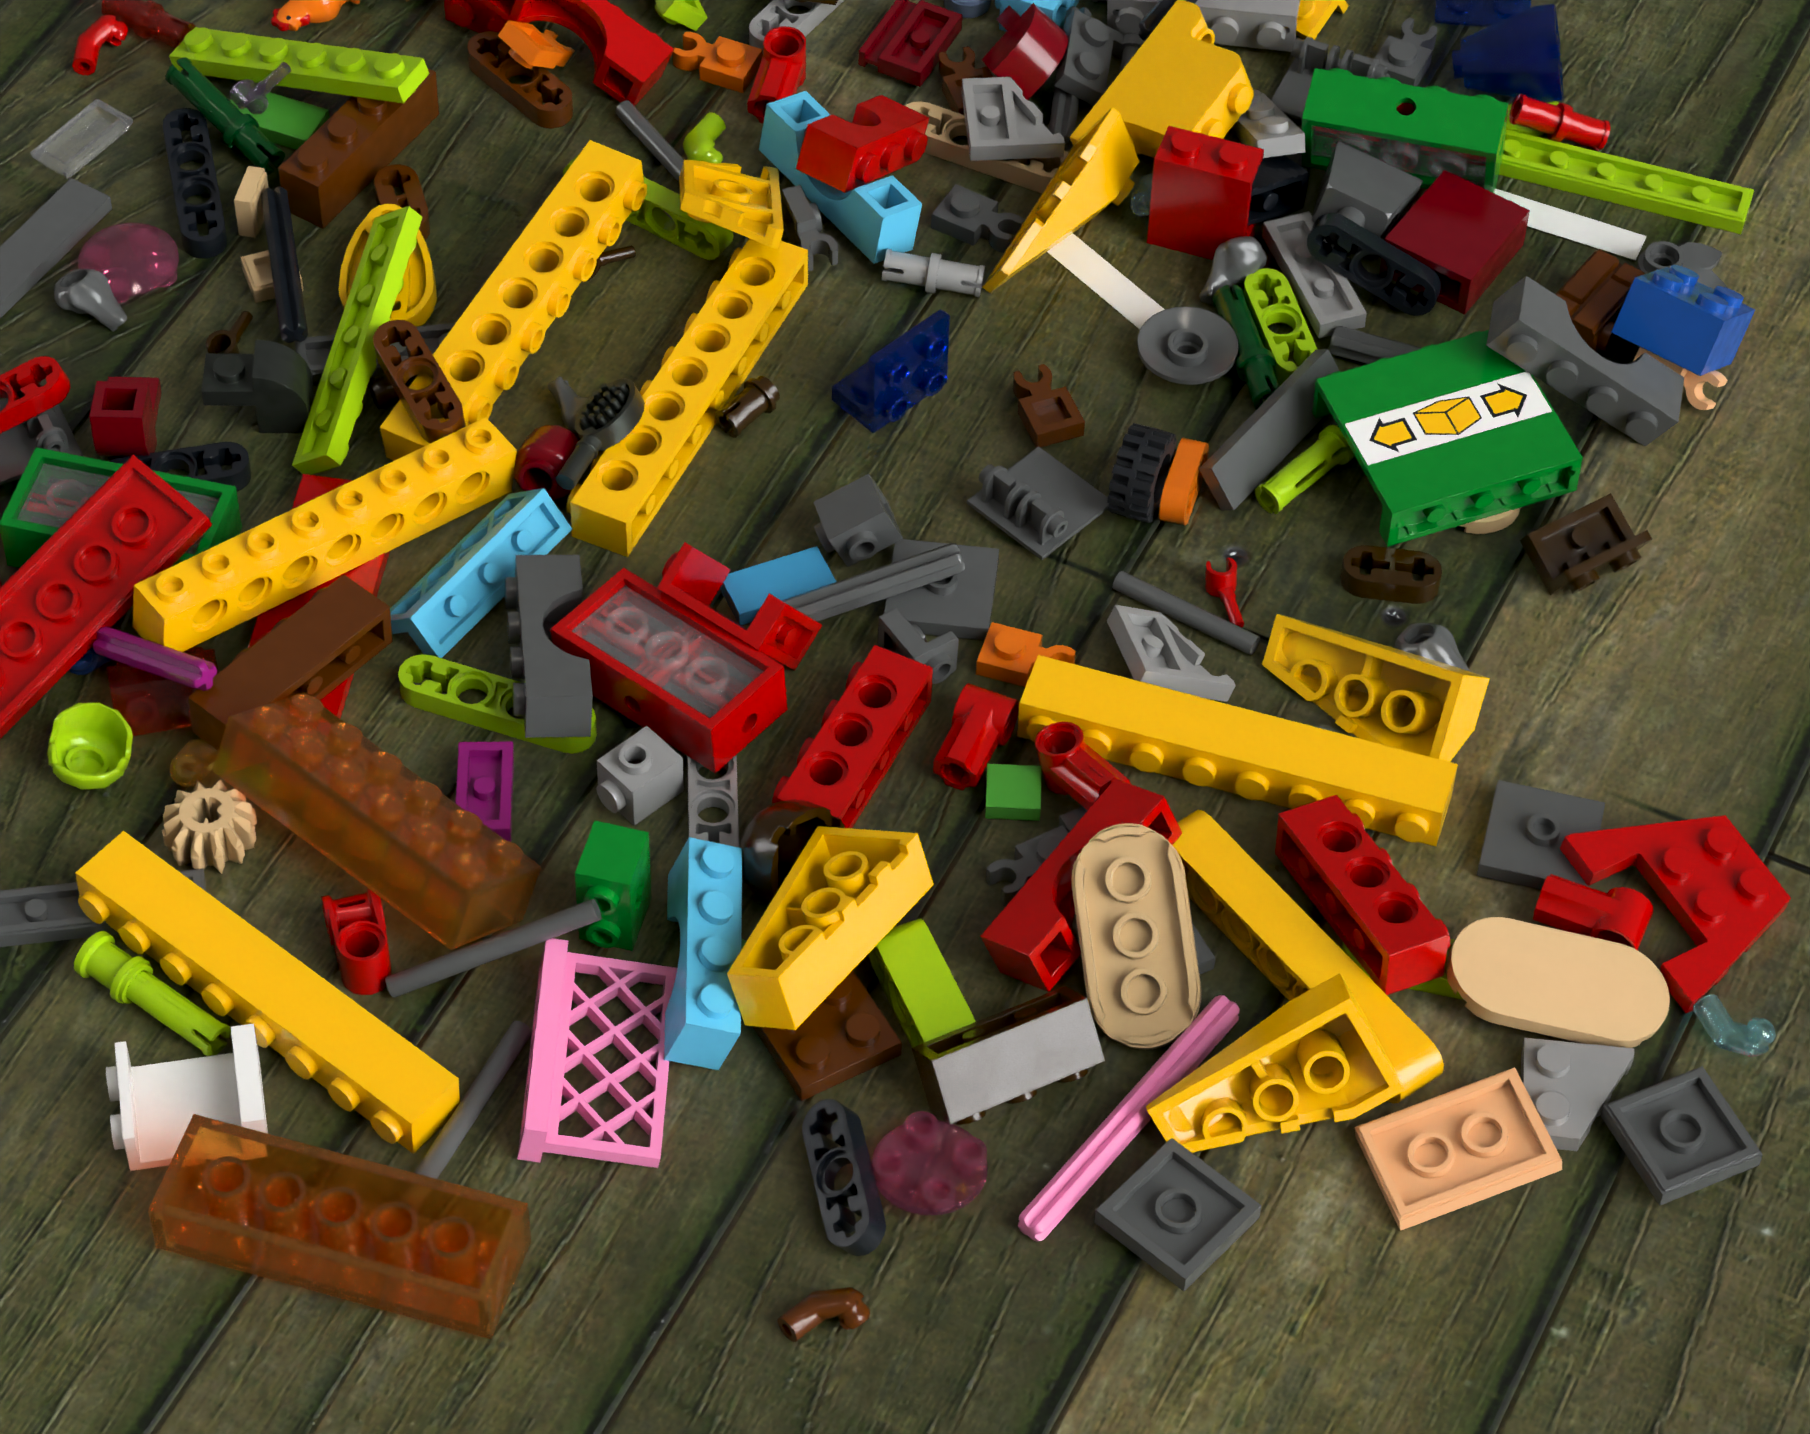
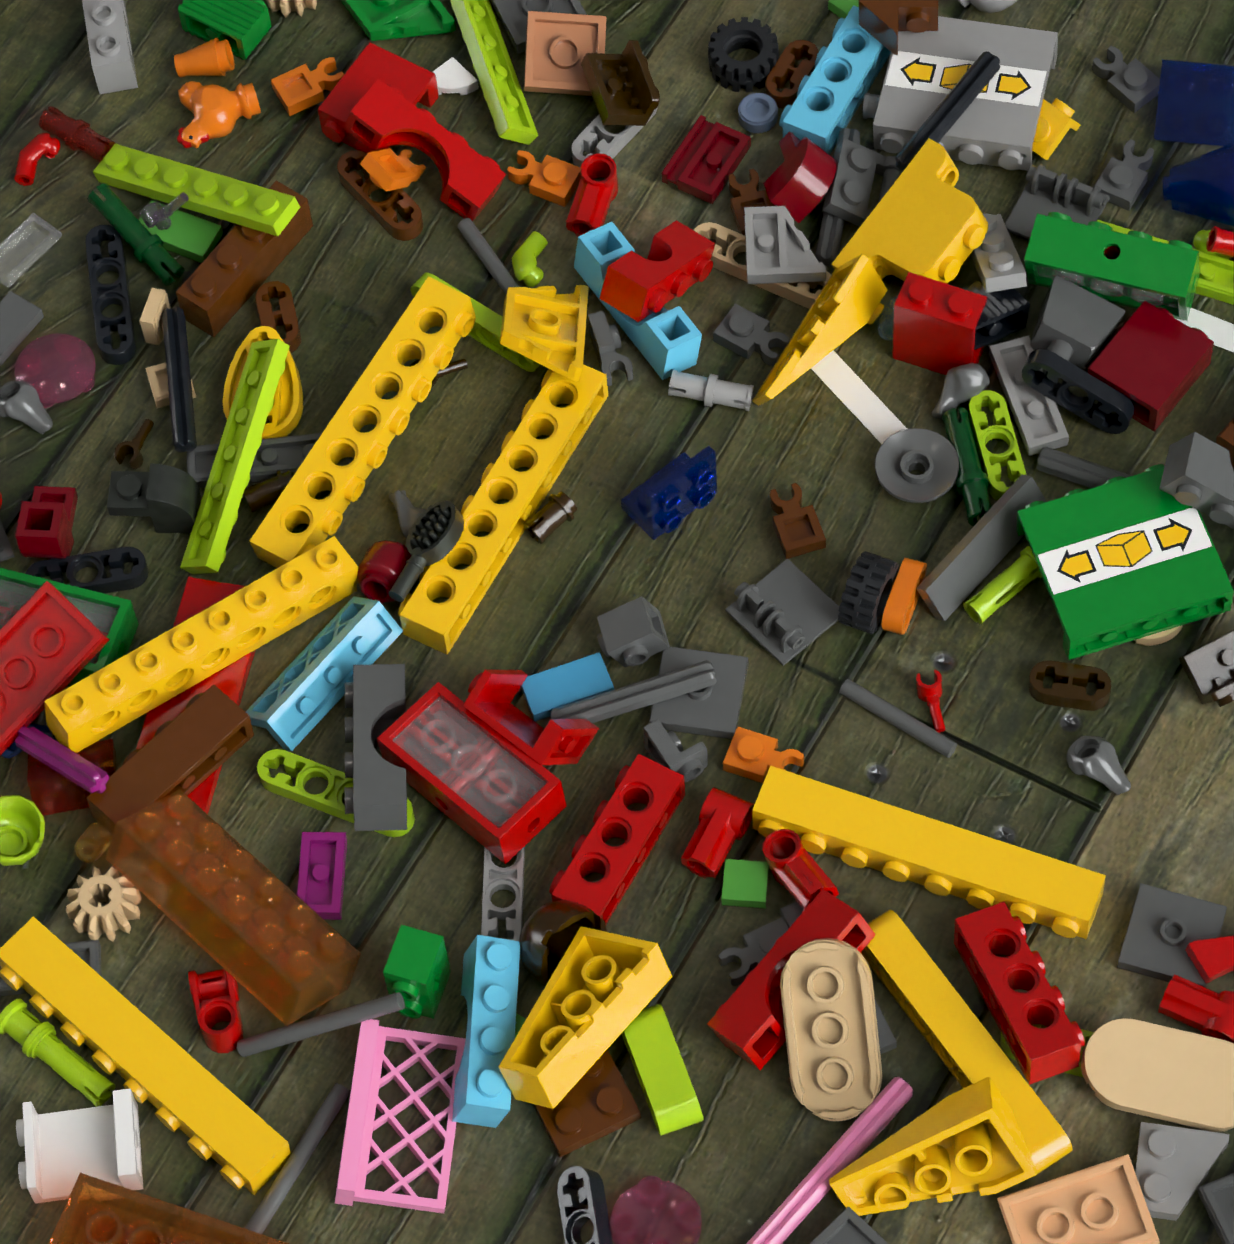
camera: 10 degrees right, 10 degrees up
reddish brown beam [373,320,466,443] -> none
light grey brick [596,726,684,826] -> none
brick [912,986,1105,1125] -> none
light grey wing [1107,605,1236,702] -> none
yellow wedge [1262,614,1490,762] -> none

